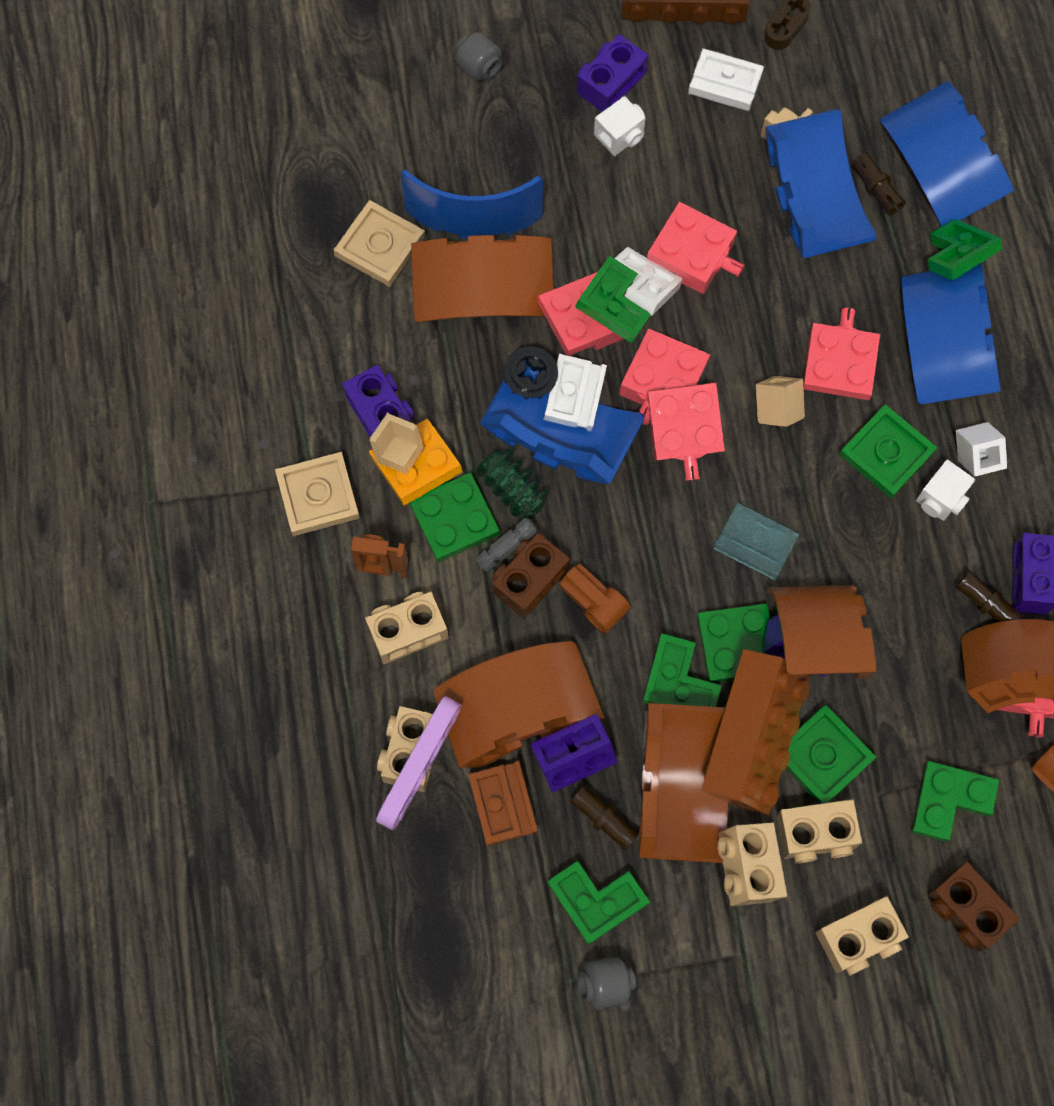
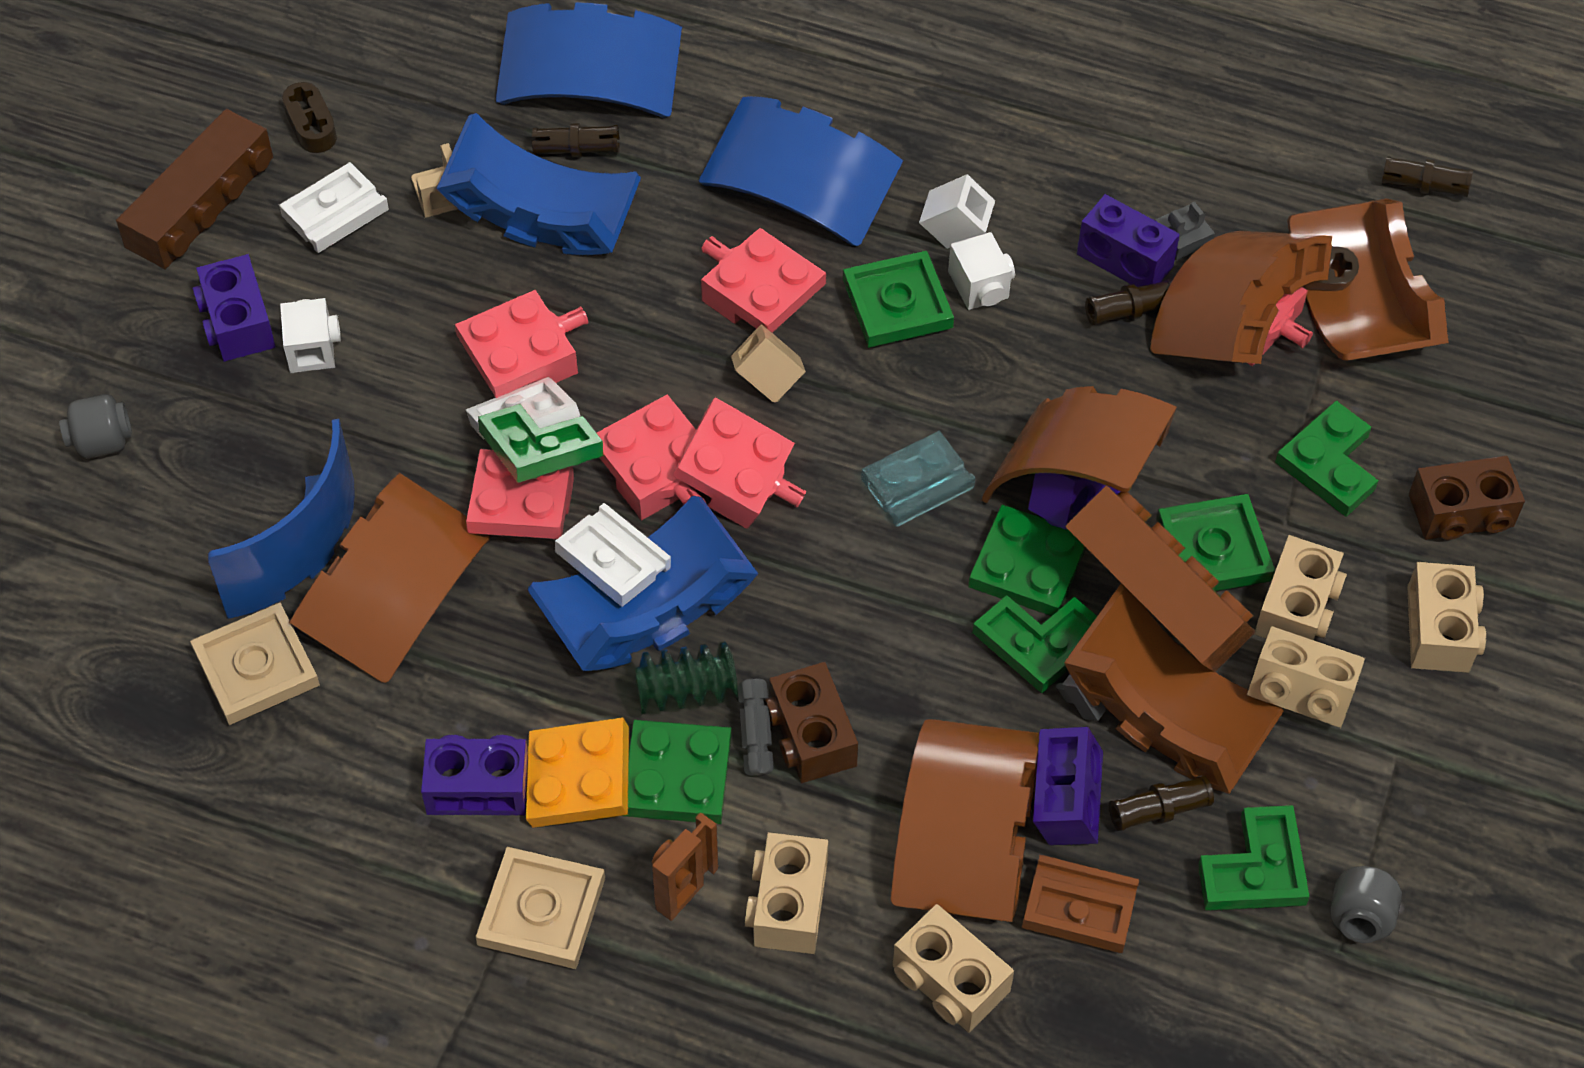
camera: 60 degrees left, 15 degrees down
tan panel [370,413,424,475] -> none
lavender beam [376,696,462,831] -> none
black gear [503,346,558,400] -> none
dark orange piece [559,564,631,634] -> none
green plate [928,219,1002,281] -> none

